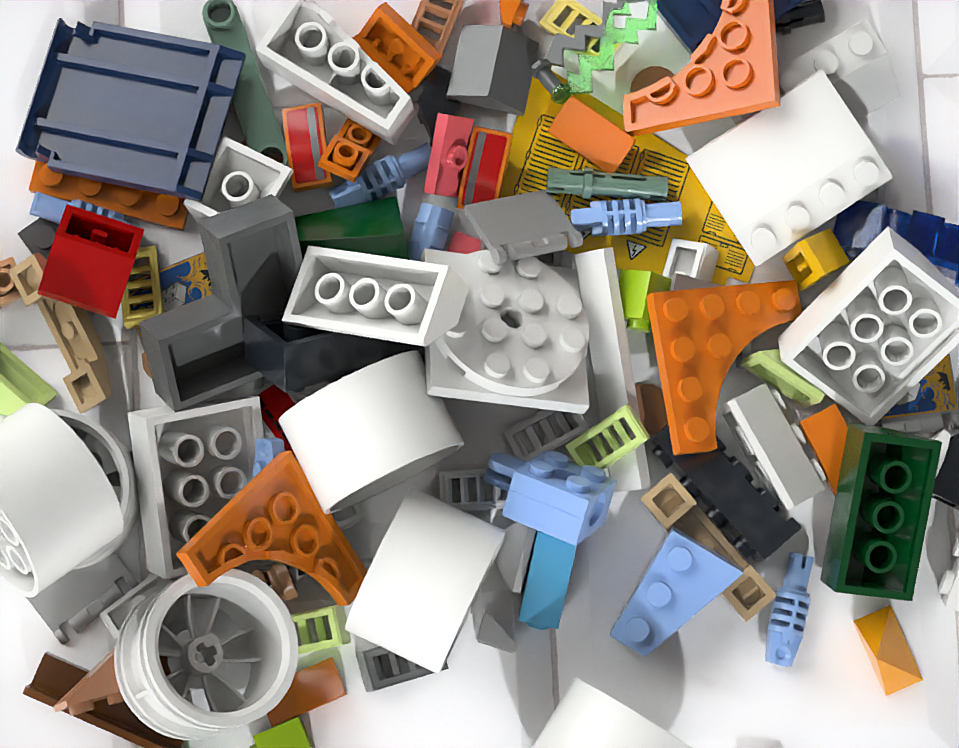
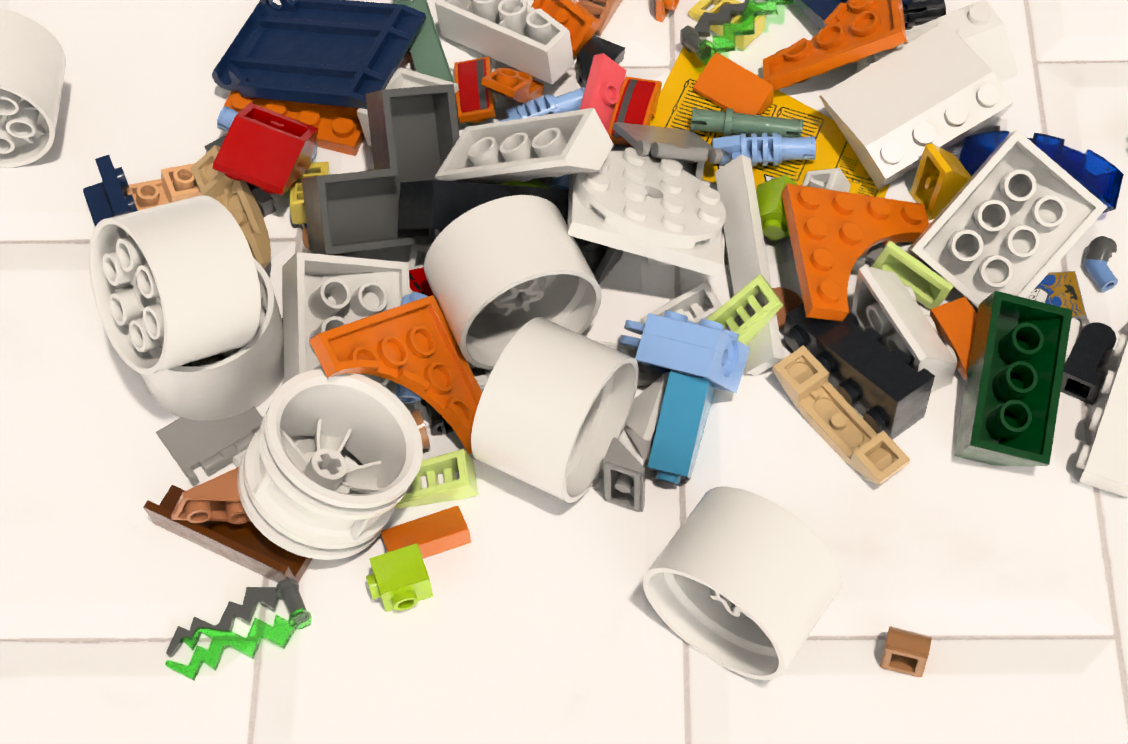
camera: 10 degrees right, 25 degrees down
dark grey slope [356,646,449,692] -> none
dark grey slope [446,25,539,116] -> none
light blue wedge [610,526,744,657] -> none
light blue hinge [765,552,815,667] -> none
light orange slope [853,605,923,696] -> none

